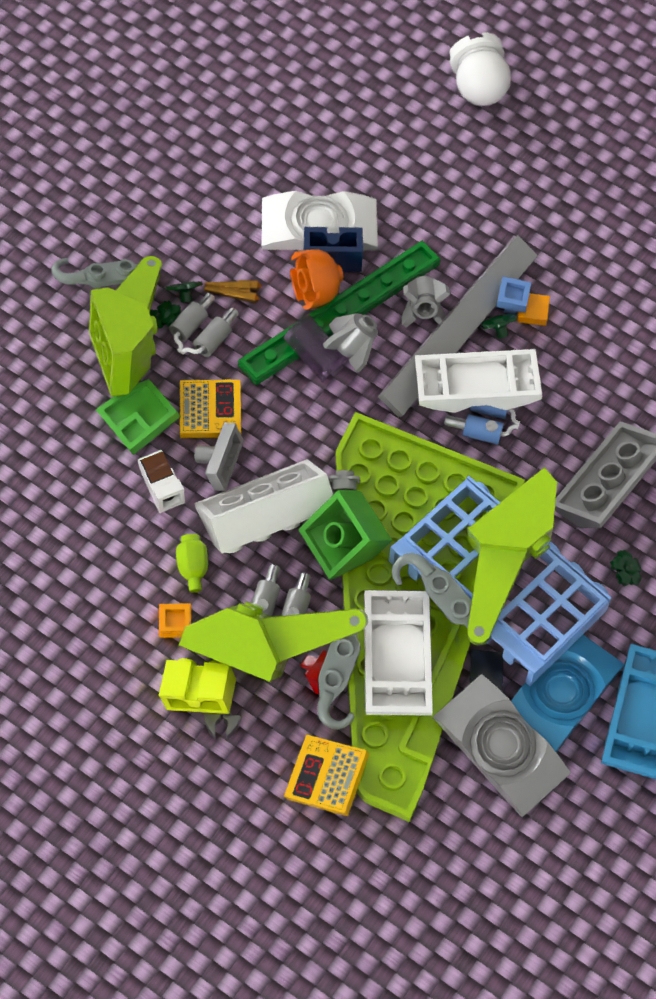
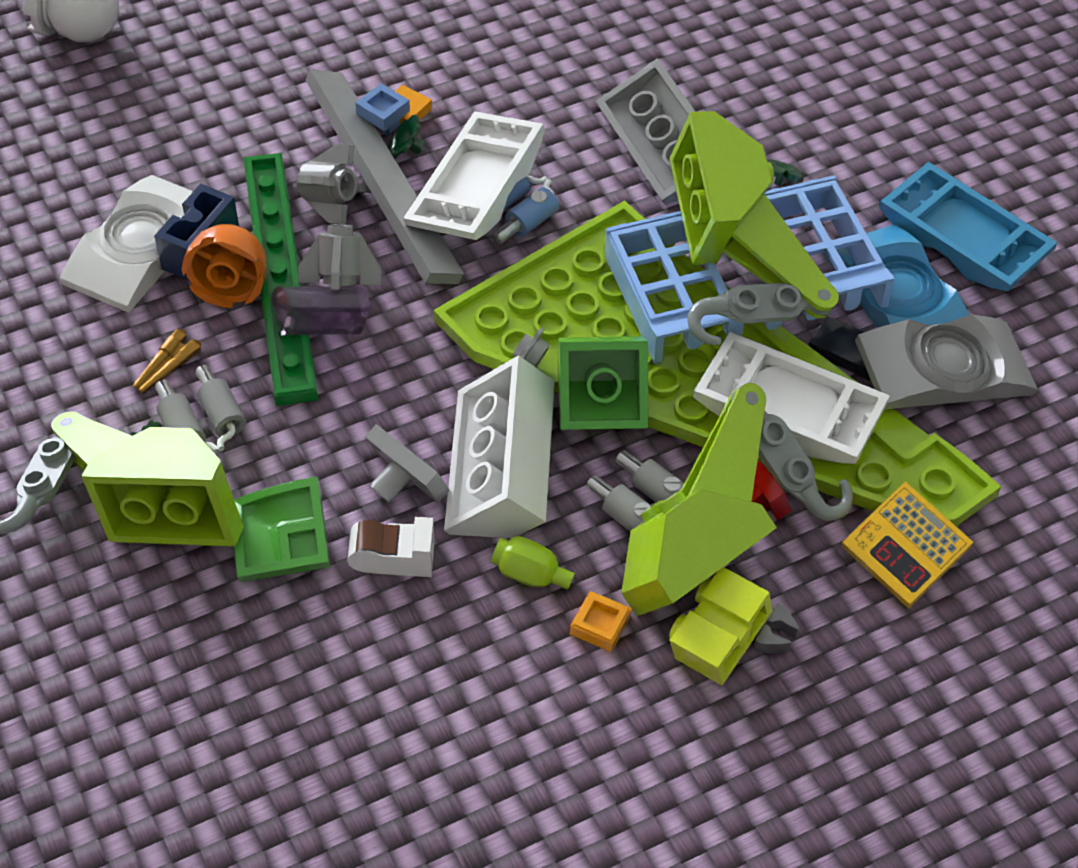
camera: 60 degrees left, 10 degrees down
dark green plant [166,281,203,303] -> none
tile [180,380,241,438] -> none

